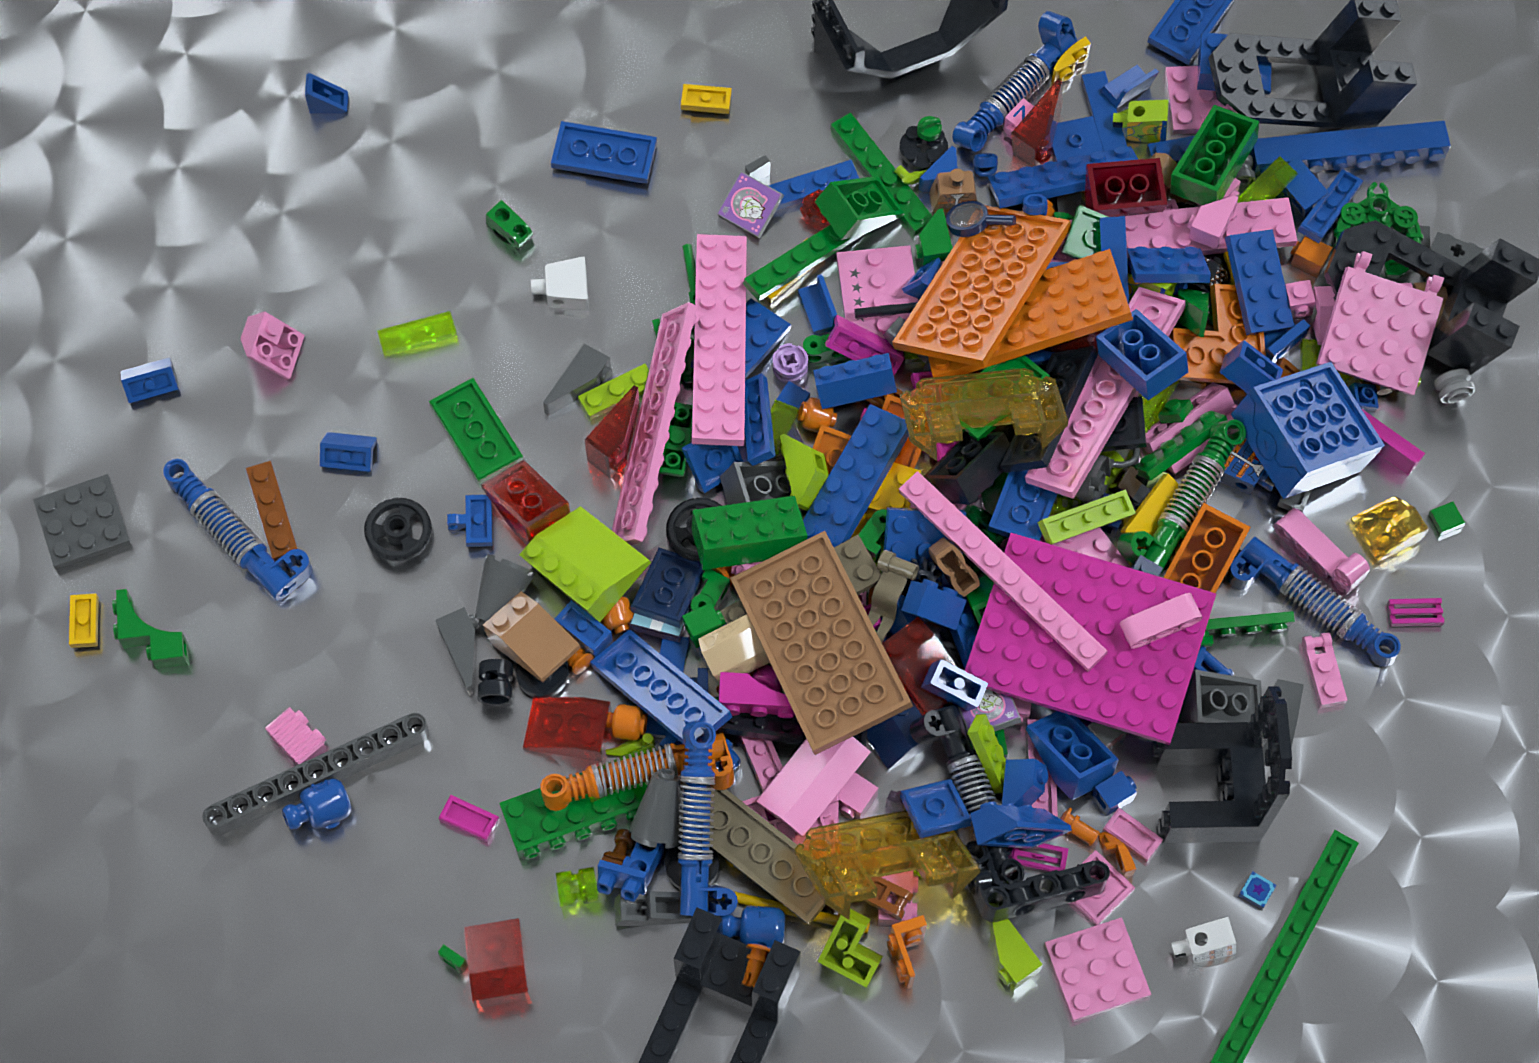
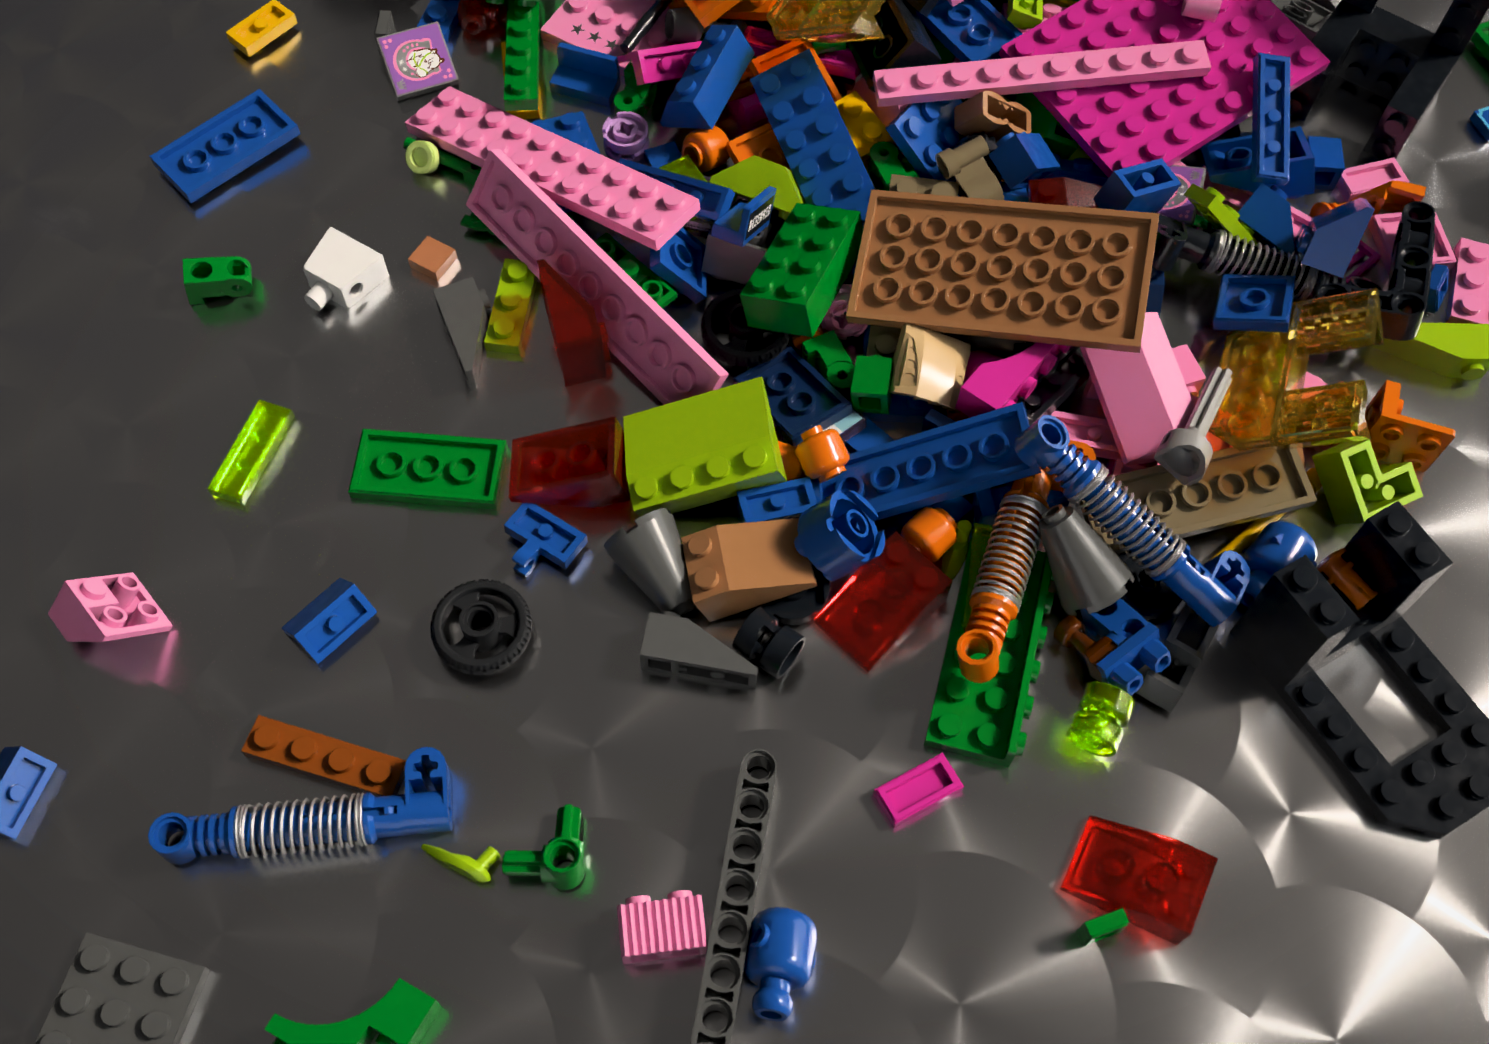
camera: 55 degrees left, 5 degrees down
none -> yellowish green tile [405,140,440,174]
none -> nougat tile [408,236,457,281]
none -> lime bar [421,844,501,882]
none -> green axle [502,804,585,890]
none -> blue panel [711,186,776,247]
none -> blue brick [794,490,885,581]
none -> orange head [795,425,850,483]
none -> light grey piece [1154,366,1233,486]
none -> blue tile [1252,53,1291,186]
none -> blue tile [1425,264,1449,314]

